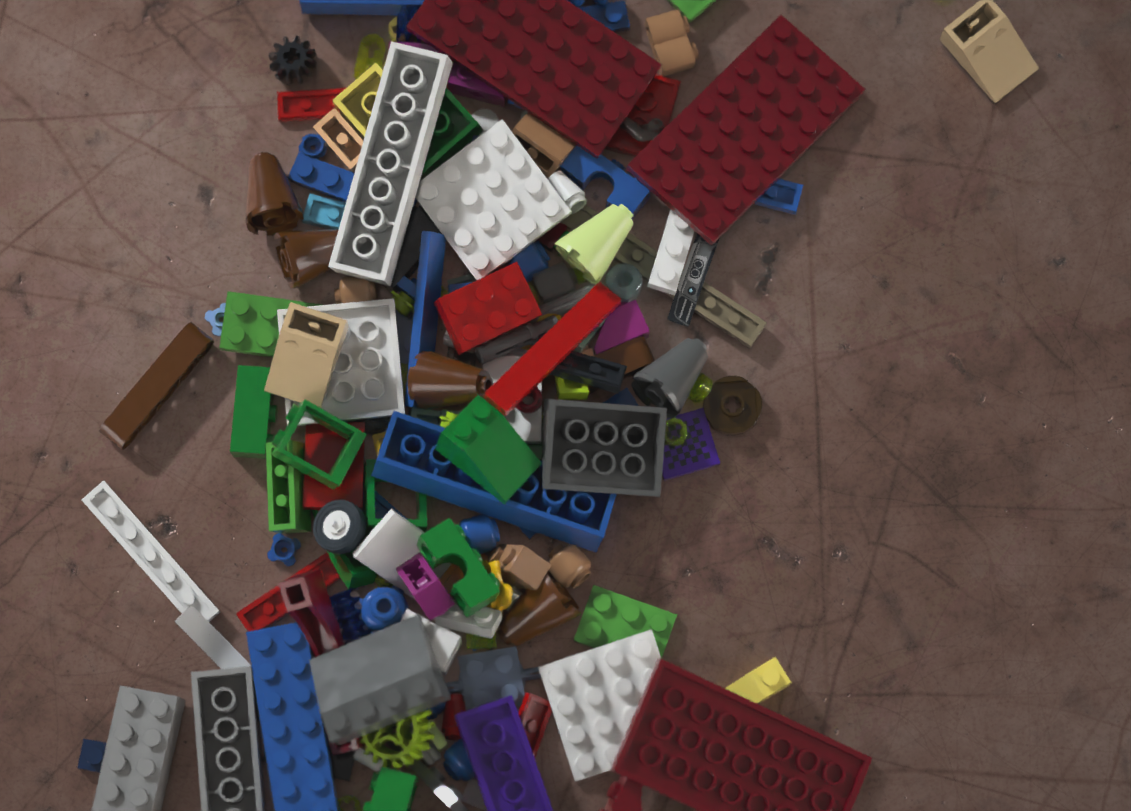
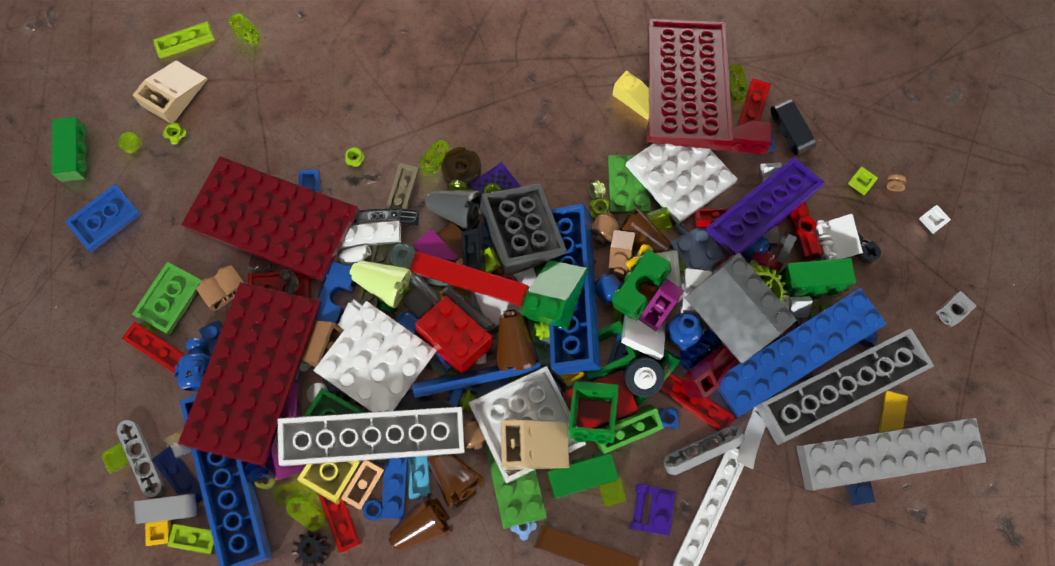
camera: 110 degrees left, 5 degrees down
none -> lime tile [153,21,215,59]
none -> lime plate [163,122,187,145]
none -> clear neon green beam [228,13,261,45]
none -> clear smoke tile [248,255,272,274]
none -> clear neon green beam [286,495,326,531]
none -> white cone [339,244,372,267]
none -> lime plate [345,147,365,167]
none -> clear neon green beam [419,140,450,175]
none -> yellowish green plate [589,180,606,199]
none -> lime plate [590,199,610,219]
none -> clear neon green tile [598,480,626,508]
none -> dark purple plate [630,484,675,536]
none -> clear neon green tile [647,207,672,231]
none -> light grey beam [663,426,744,475]
none -> dark red plate [752,251,783,271]
none -> white tile [789,296,813,318]

